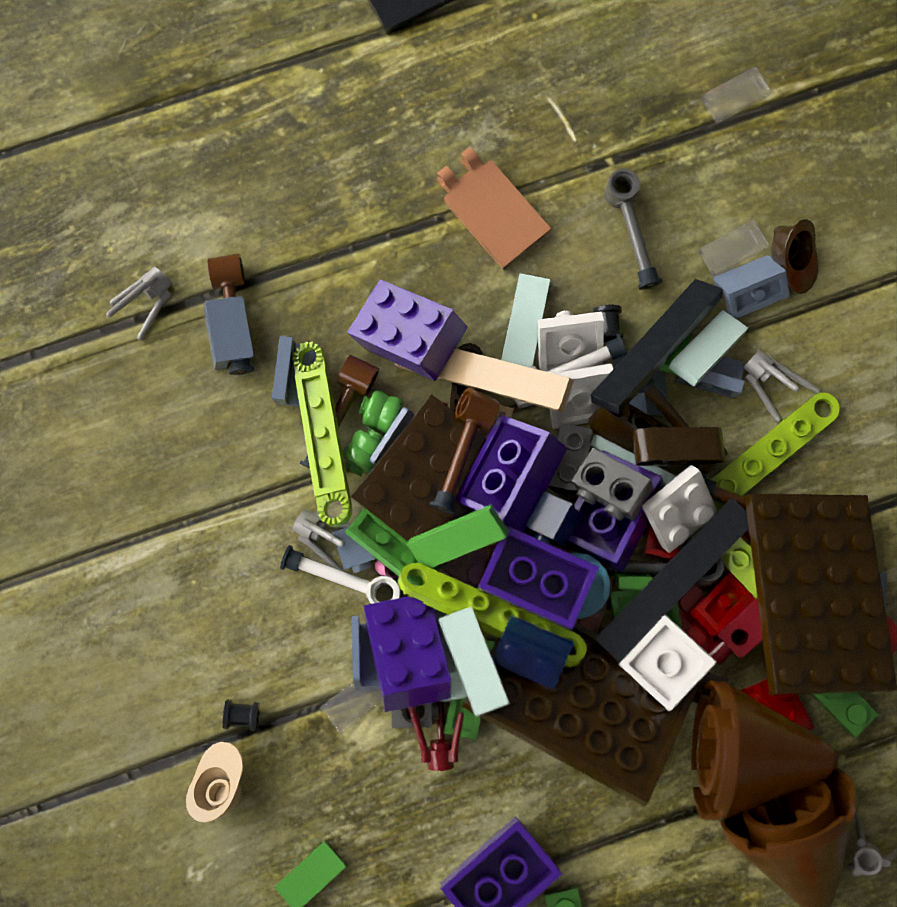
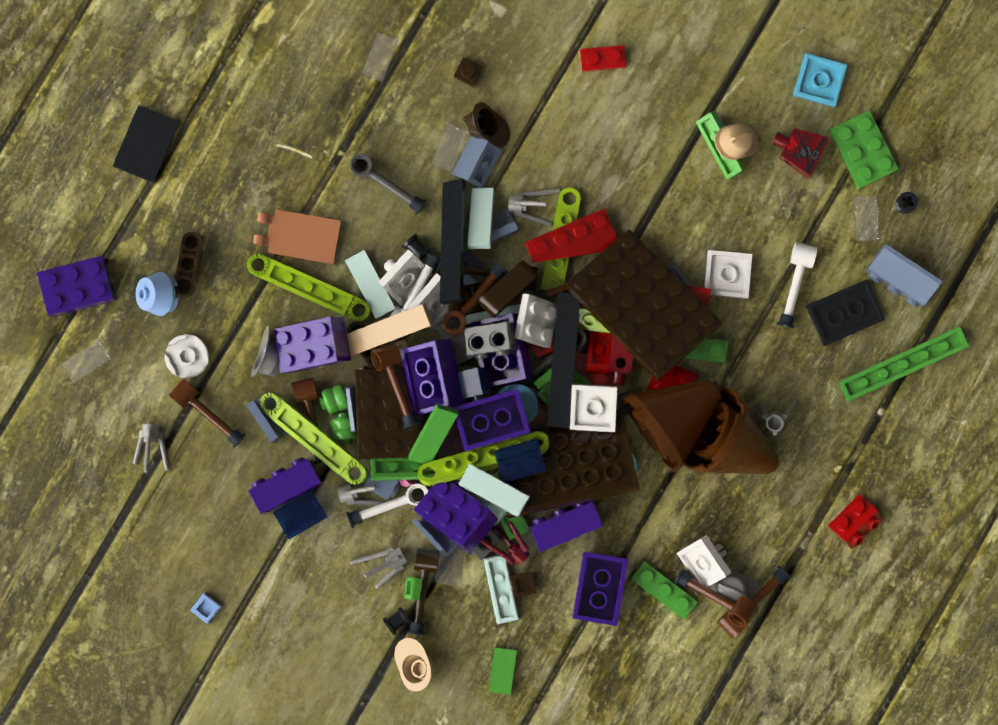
camera: 40 degrees left, 5 degrees up
sand blue panel [204,296,253,370] -> none
none -> dark purple brick [37,256,117,318]
none -> clear tile [61,340,112,383]
none -> light blue cone [136,272,179,316]
none -> white tile [165,334,210,379]
none -> dark brown beam [174,232,204,297]
none -> light blue tile [190,592,222,624]
none -> lime plate [247,254,371,322]
none -> dark purple brick [248,457,323,515]
none -> light grey piece [251,325,280,377]
none -> clear blue plate [273,489,328,540]
none -> light grey plant [350,547,407,589]
none -> bright green tile [404,576,423,601]
none -> dark brown piece [407,548,440,635]
none -> reddish brown piece [443,262,508,337]
none -> dark brown plate [453,57,483,87]
none -> light aqua tile [483,555,519,624]
none -> dark brown plate [510,571,536,598]
none -> red wing [524,208,618,263]
none -> dark purple brick [529,501,603,552]

